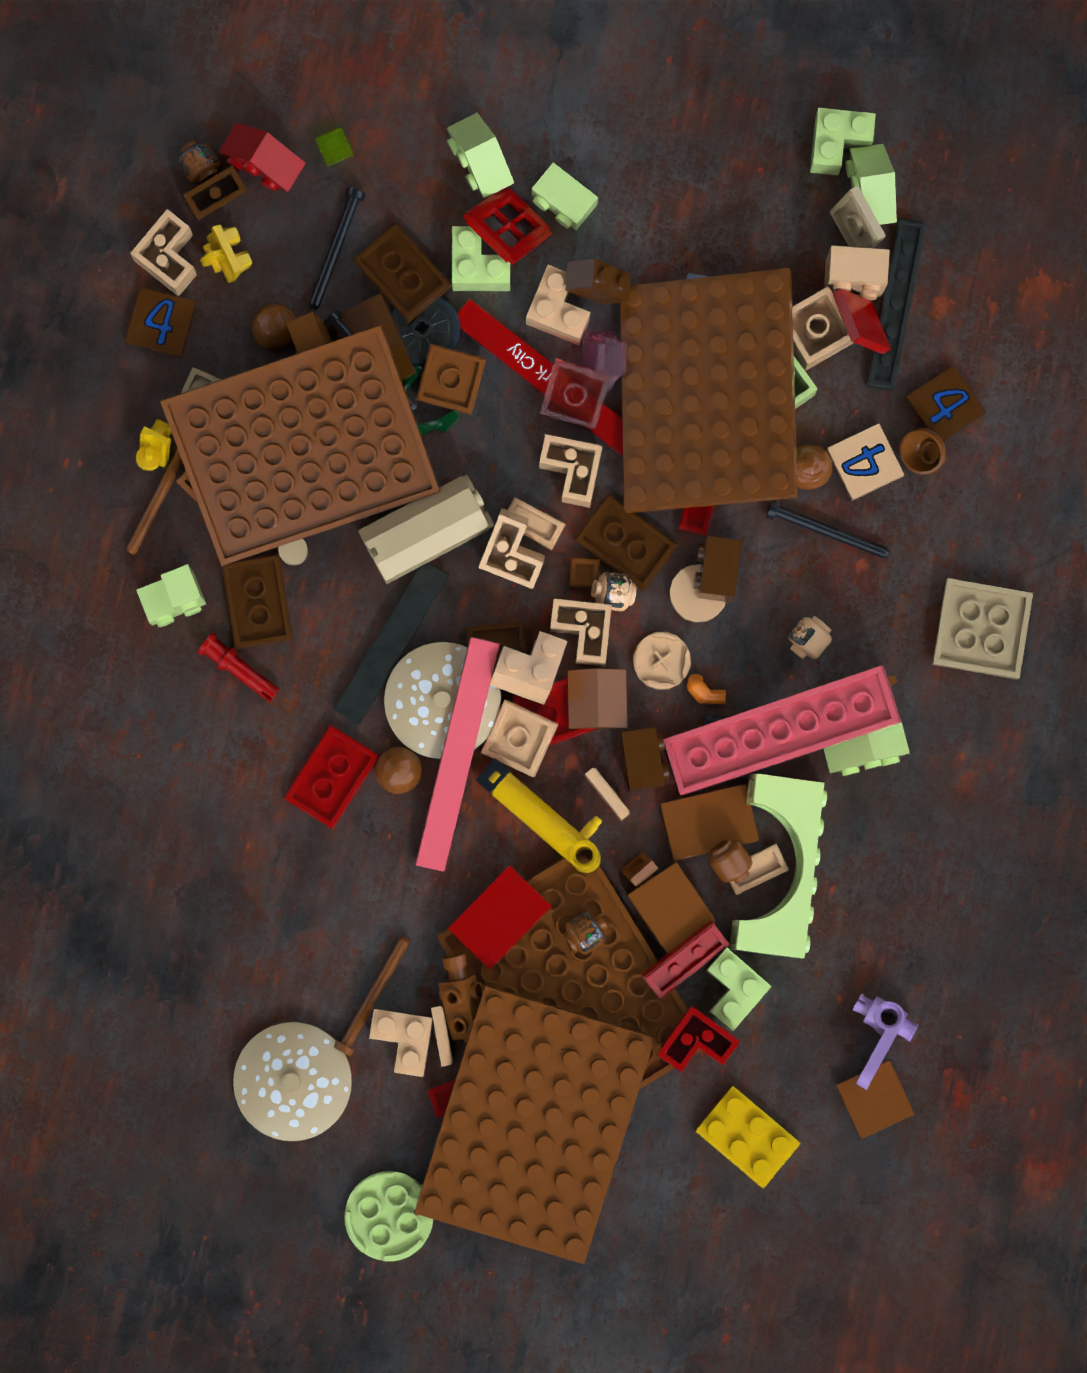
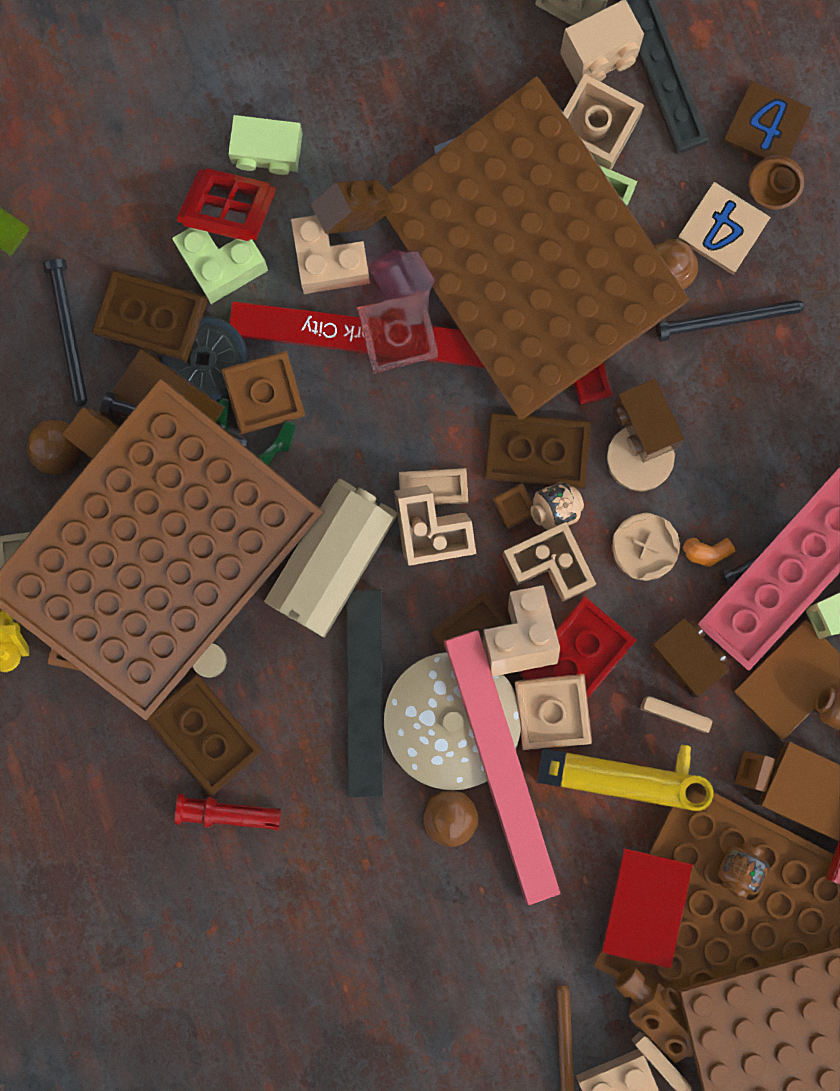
camera: 25 degrees left, 0 degrees up
dark orange bar [126,448,183,555] -> none
yellowish green brick [137,564,206,627] -> none
red tile [283,725,380,830] -> none
yellowish green brick [447,113,514,198] -> none
light nougat brick [539,434,602,508] -> none
dark orange slope [568,669,627,729] -> none
light nougat head [788,616,832,659] -> none
red tile [833,288,891,354] -> none

